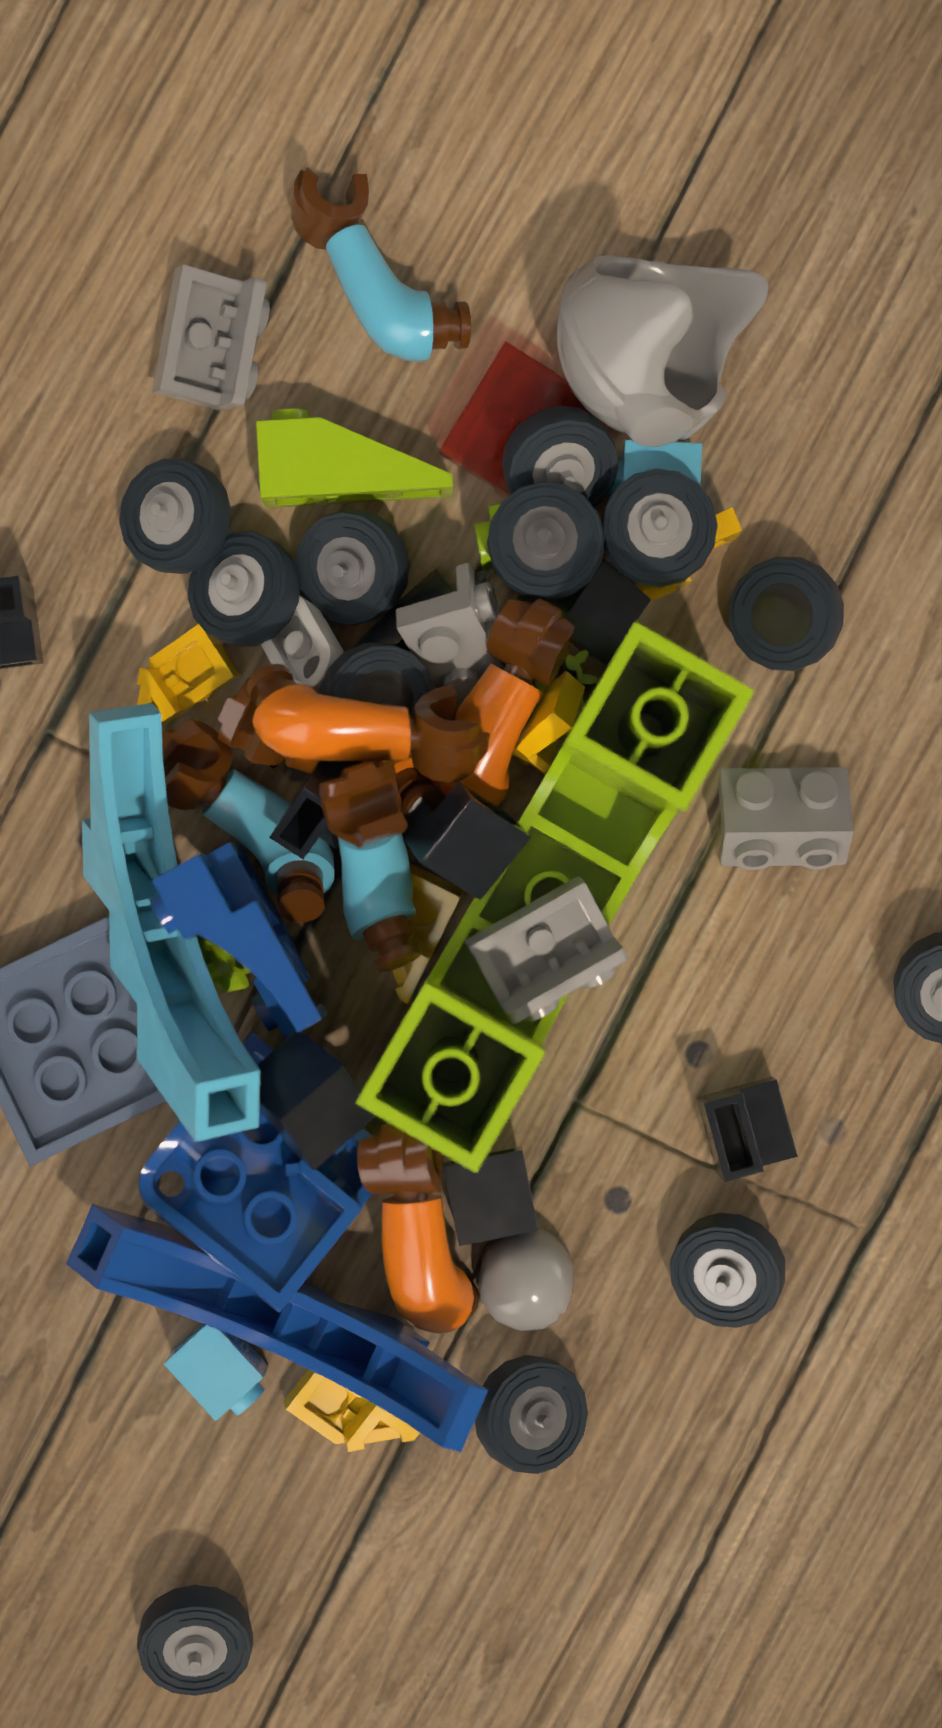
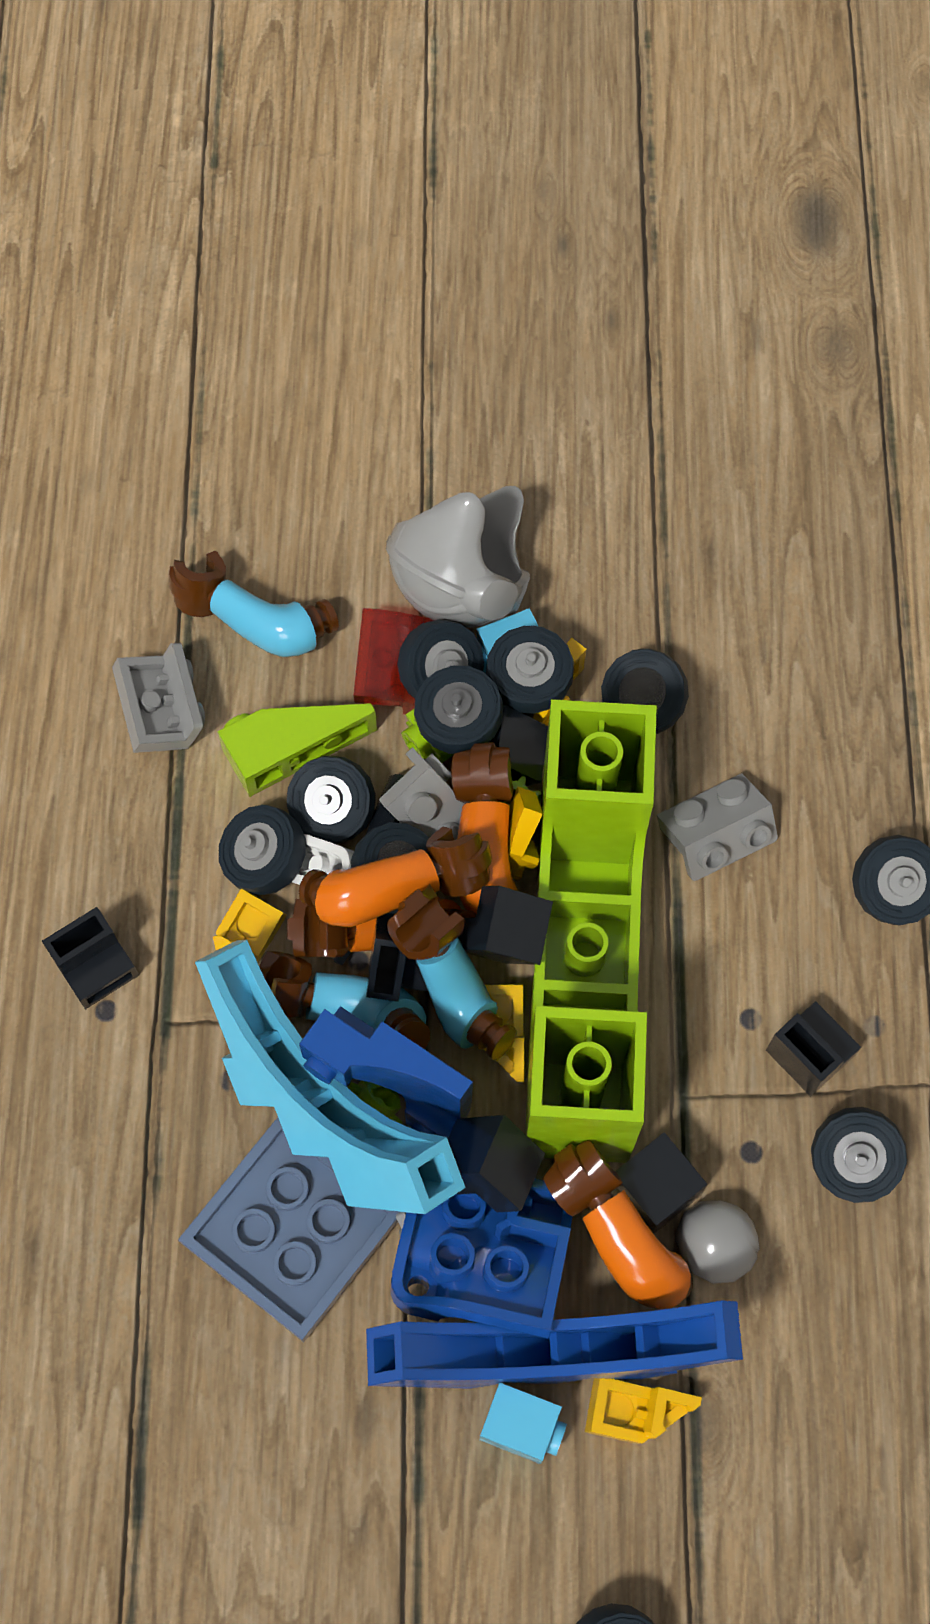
camera: 25 degrees left, 20 degrees down
black wheel [119,458,231,574] -> none
light grey bracket [464,876,628,1024] -> none
black wheel [475,1355,588,1474] -> none

